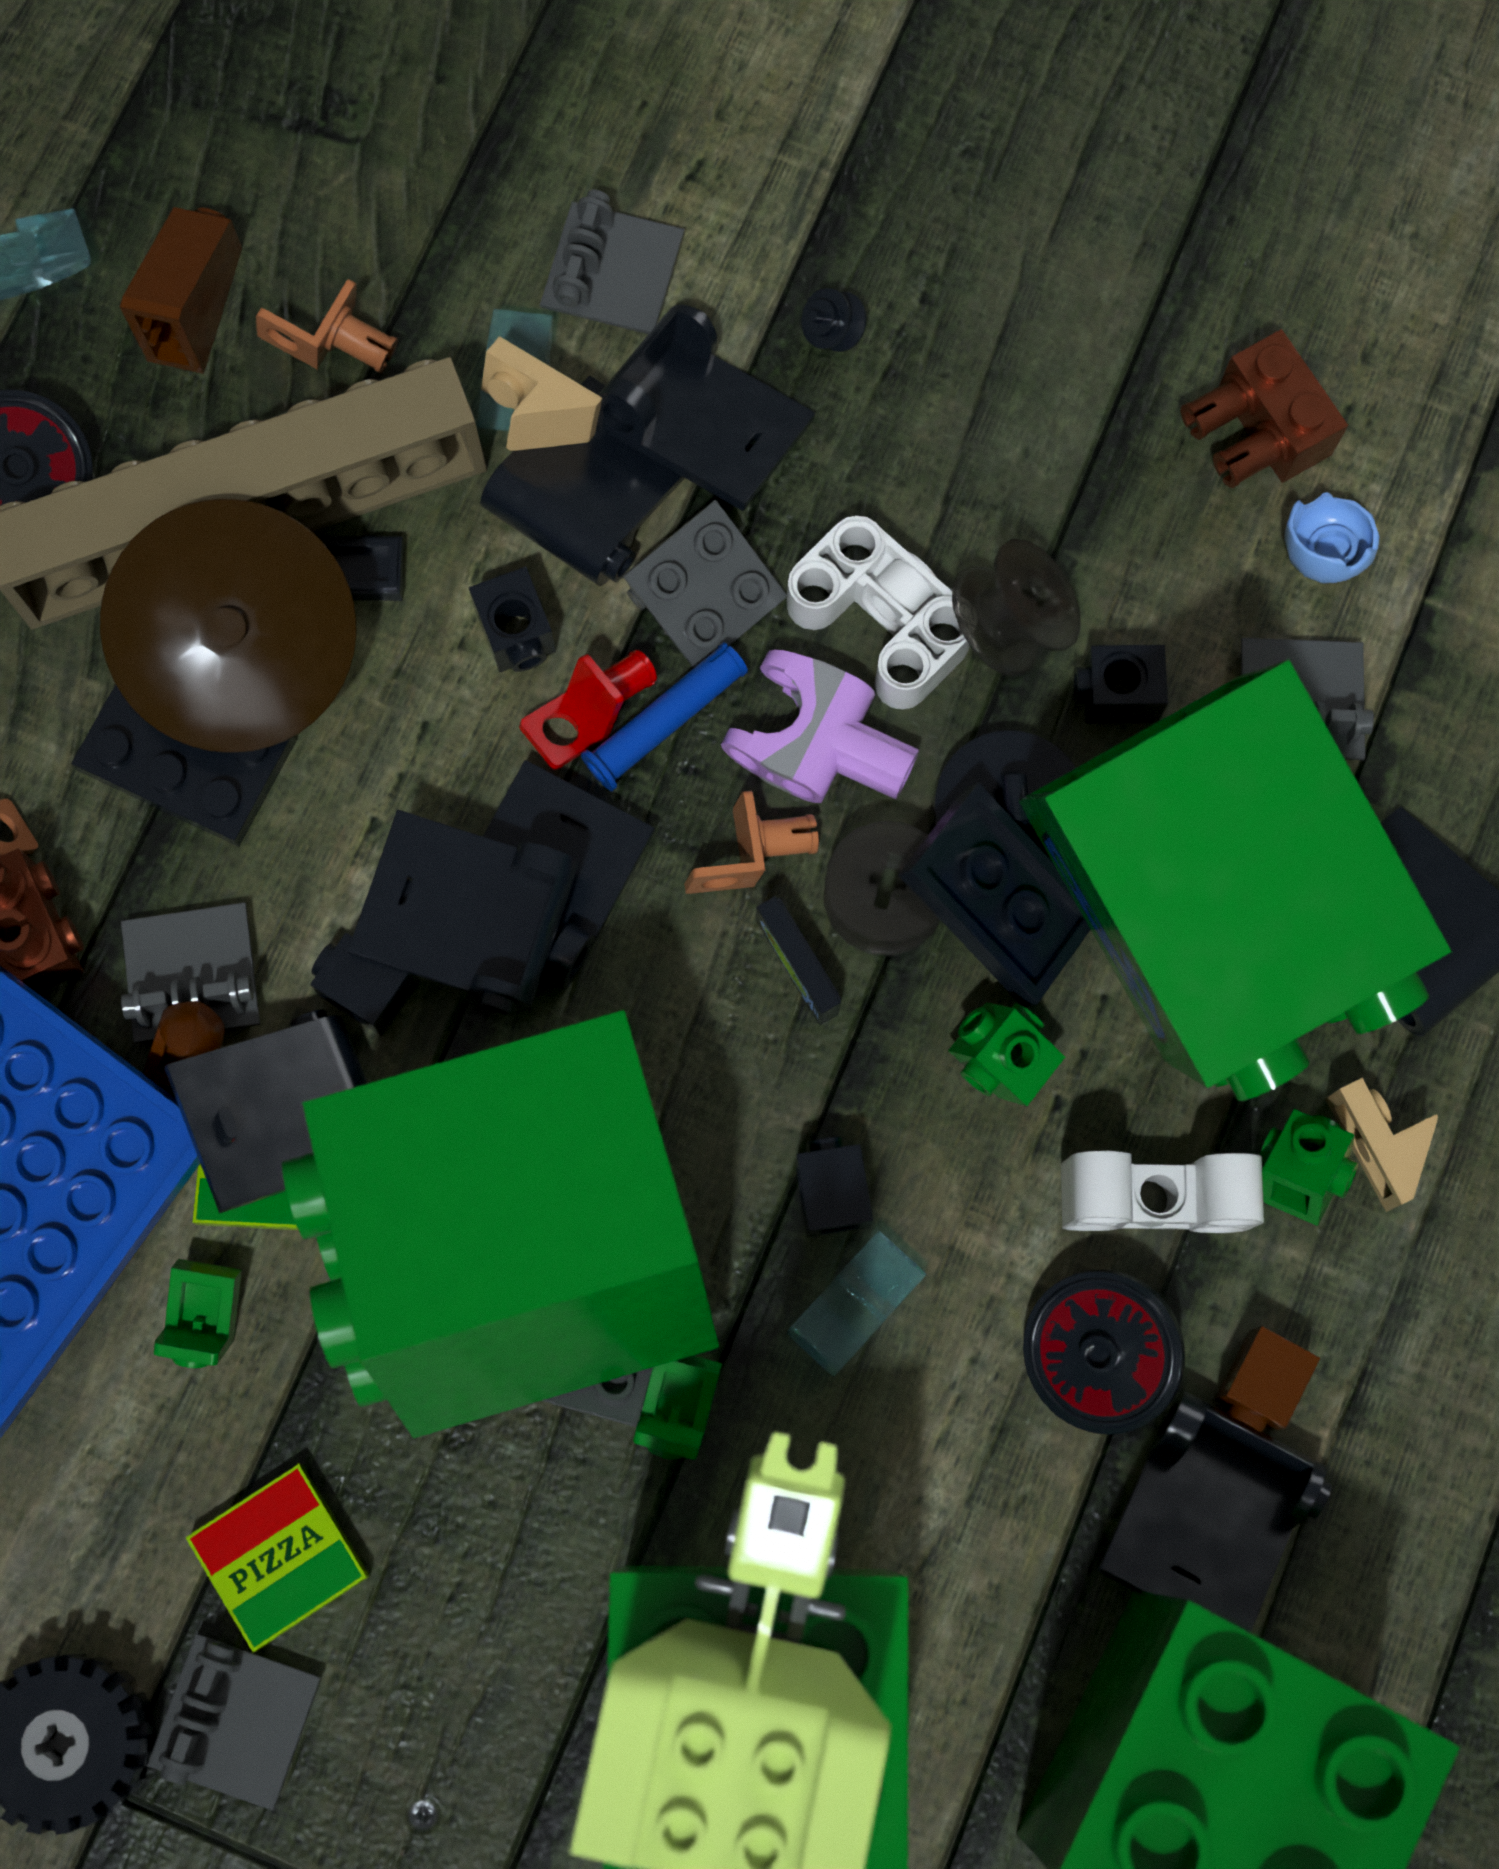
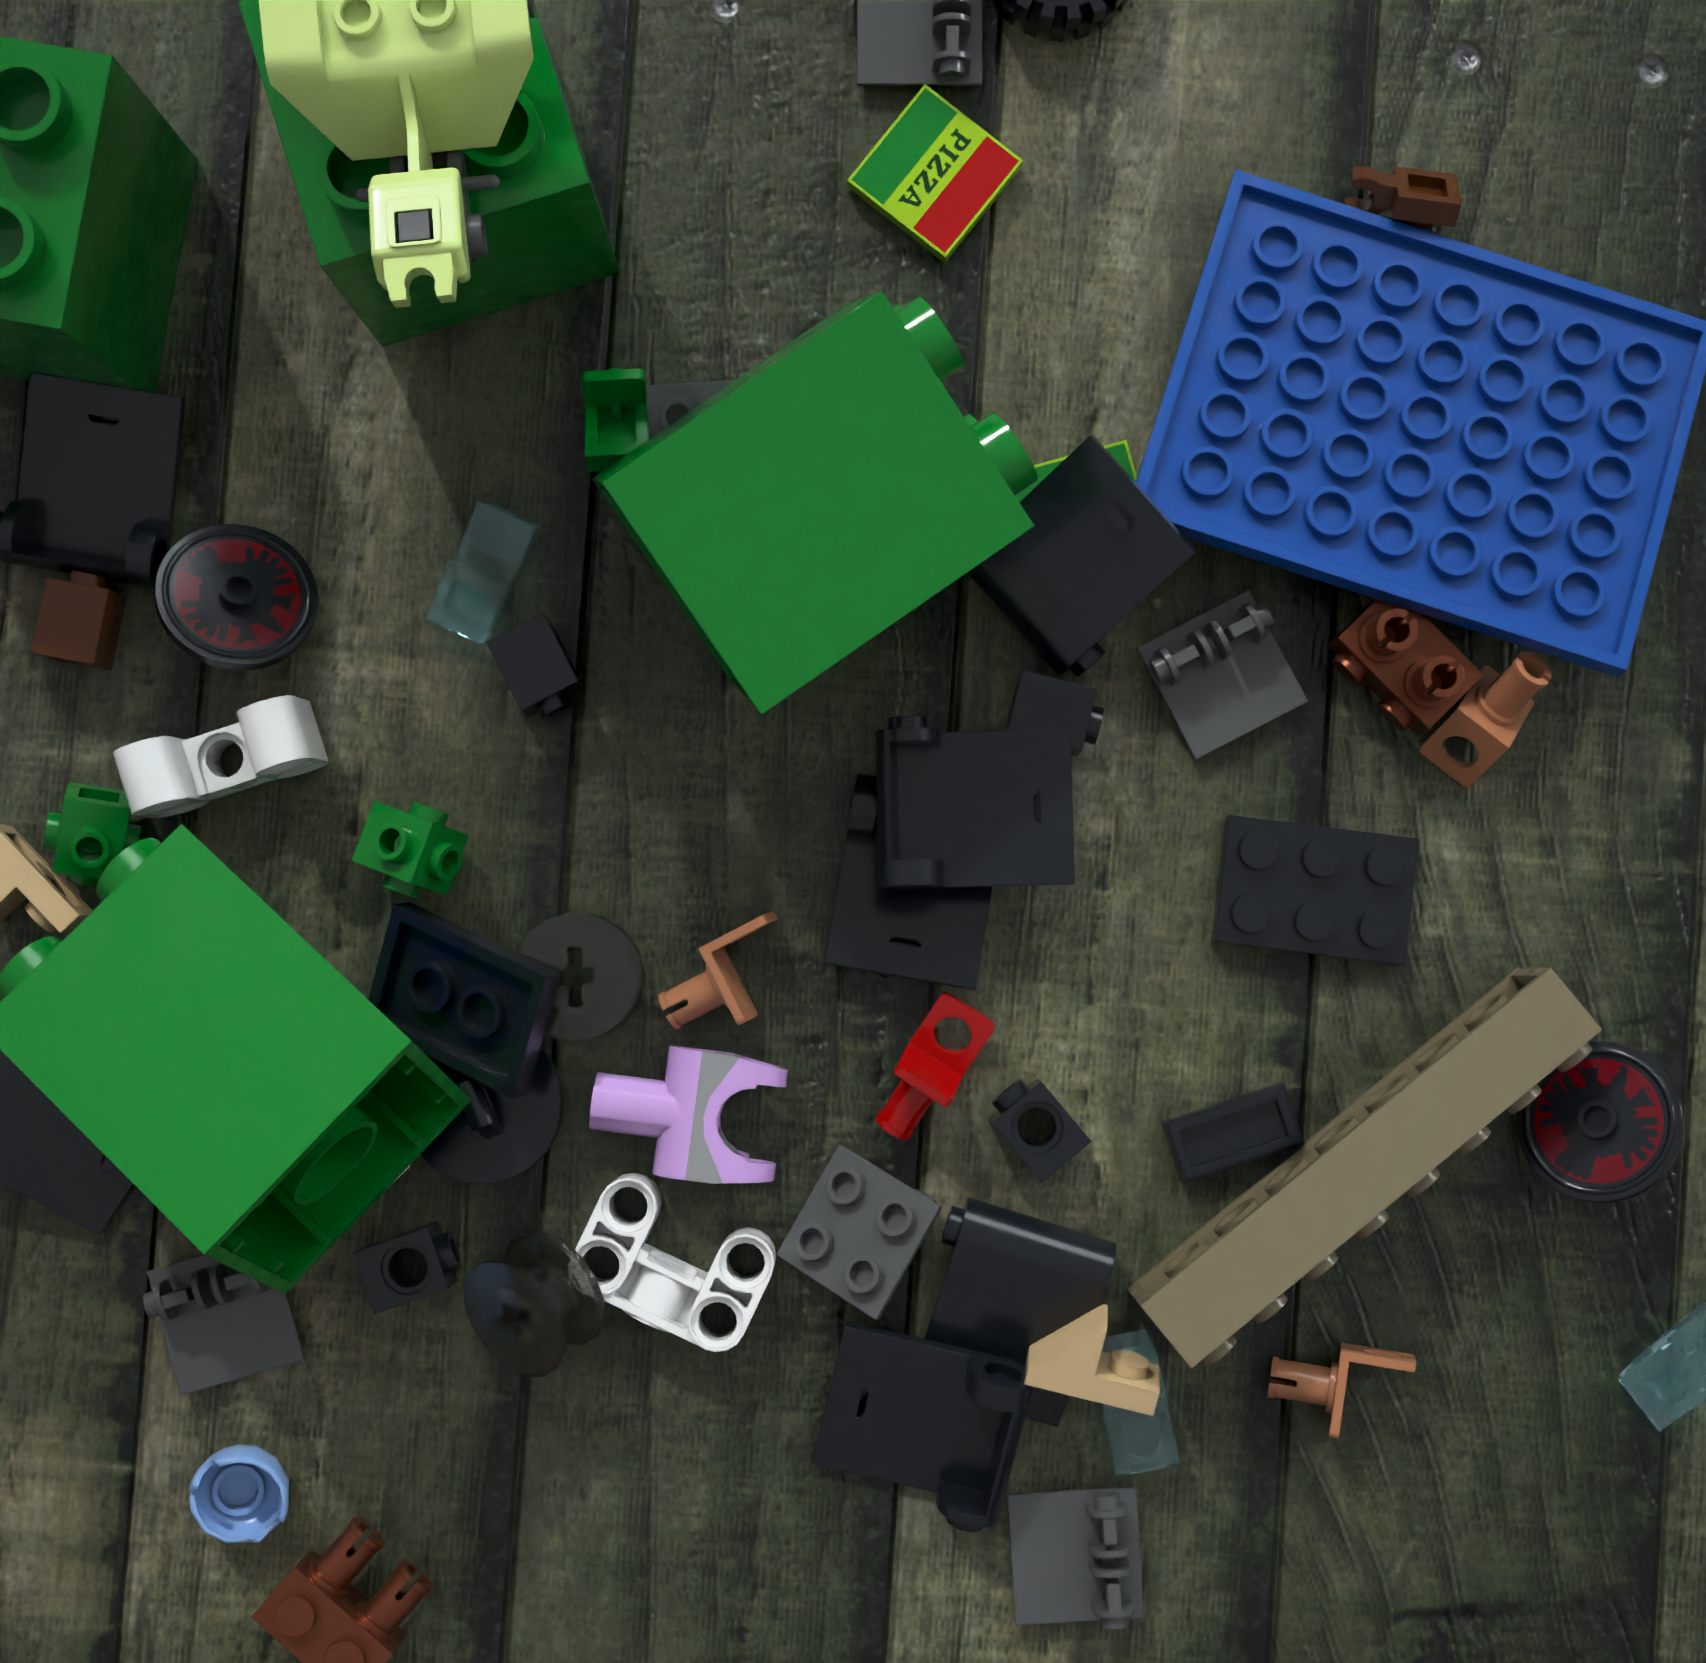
camera: 165 degrees right, 10 degrees up
dark brown dish [100,499,357,752] -> none
reddish brown slope [120,207,242,374] -> none
reddish brown plate [143,1001,225,1087] -> none
green bracket [153,1259,242,1368] -> none
blue pin [581,642,748,791] -> none
black tile [756,896,842,1026] -> none
black wheel [801,288,867,352] -> none

